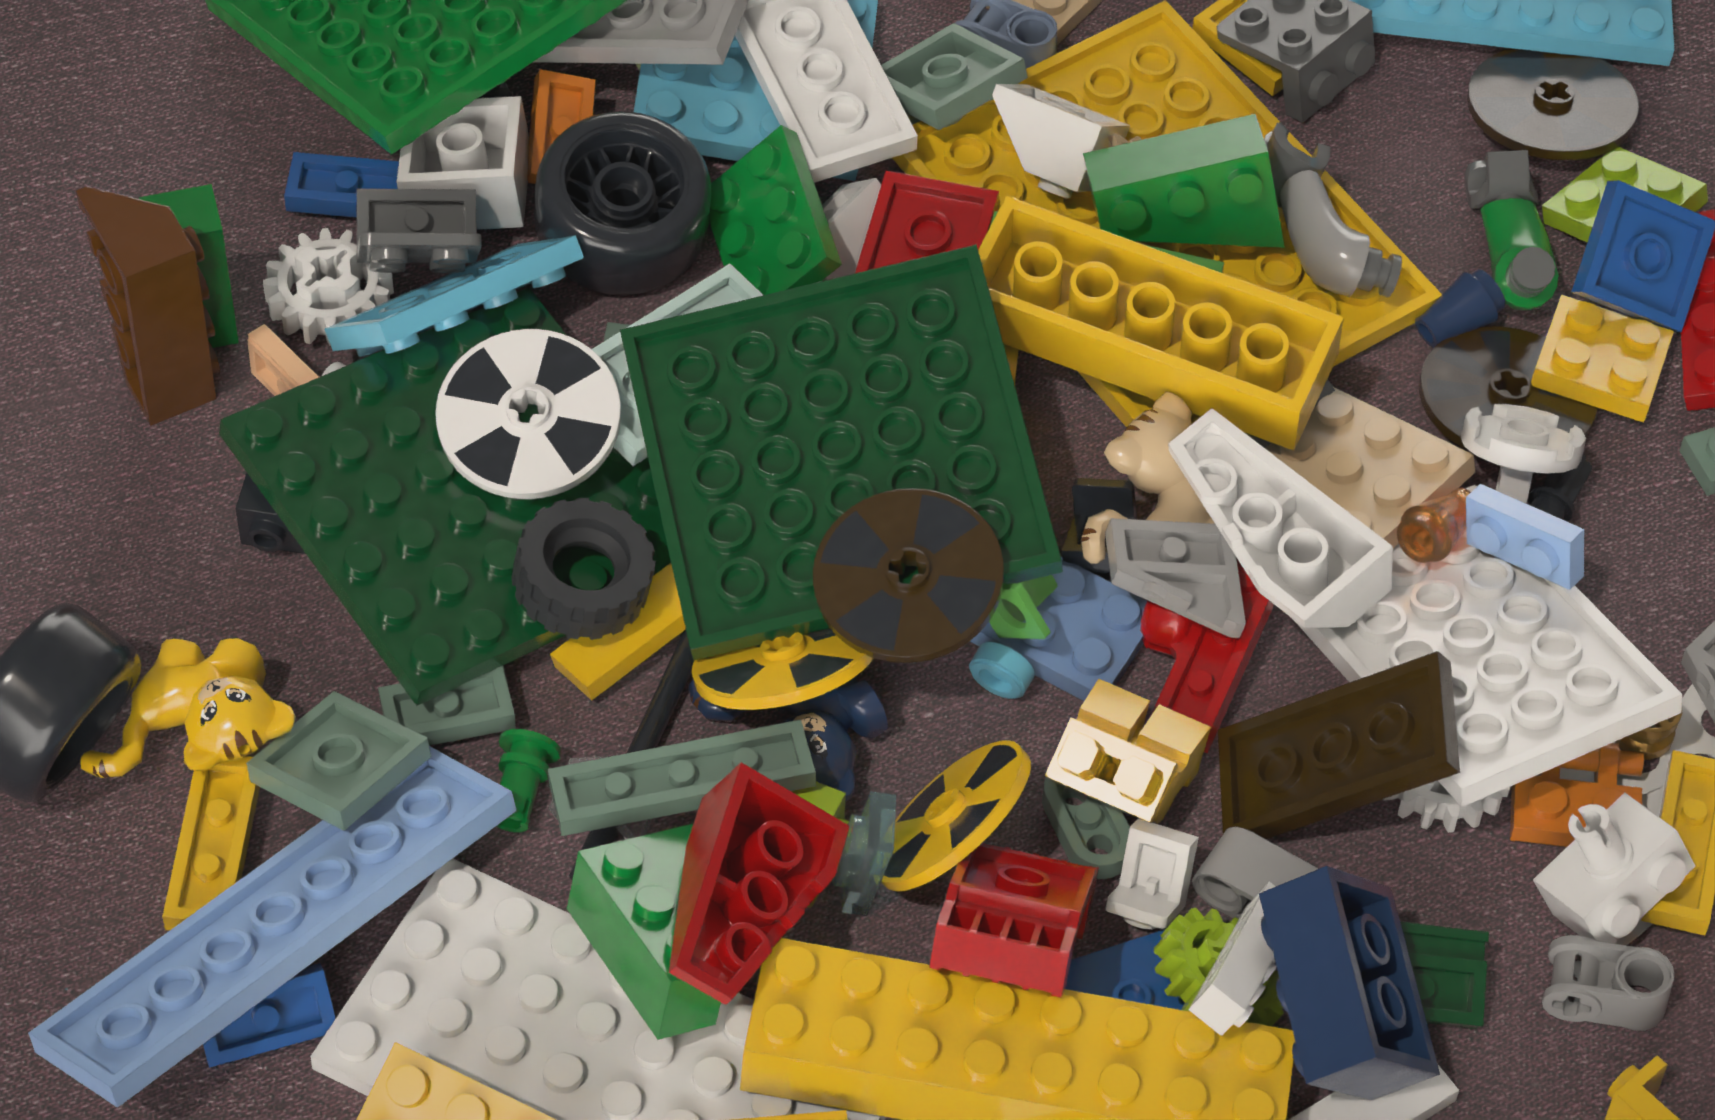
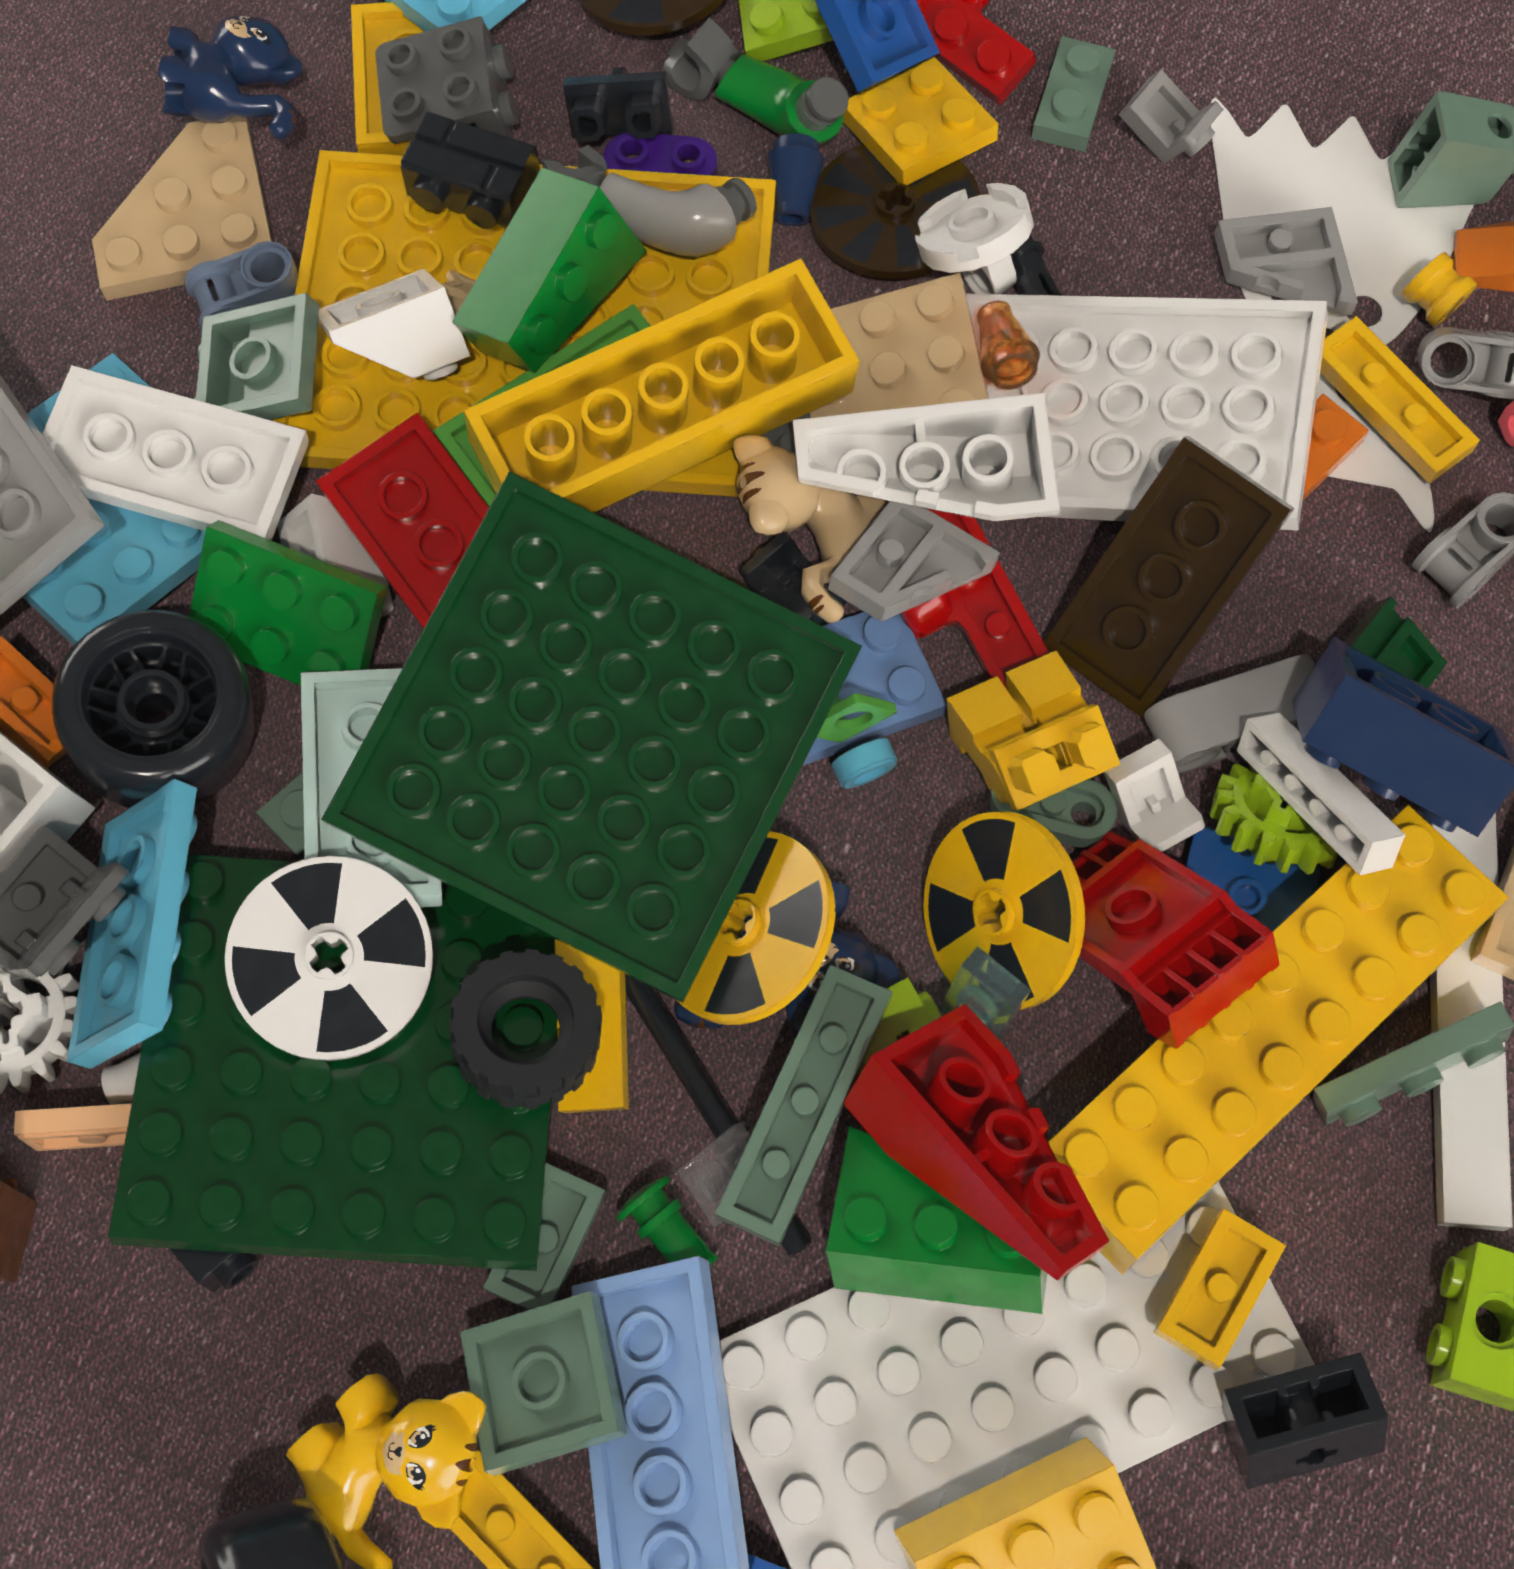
camera: 50 degrees left, 15 degrees up
dark brown piece [813,488,1004,663] -> none
light blue plate [1466,484,1584,590] -> none
white brick [1533,793,1695,944] -> none
none -> black brick [400,112,540,228]
none -> black hips [563,67,673,142]
none -> dark purple plate [604,132,717,176]

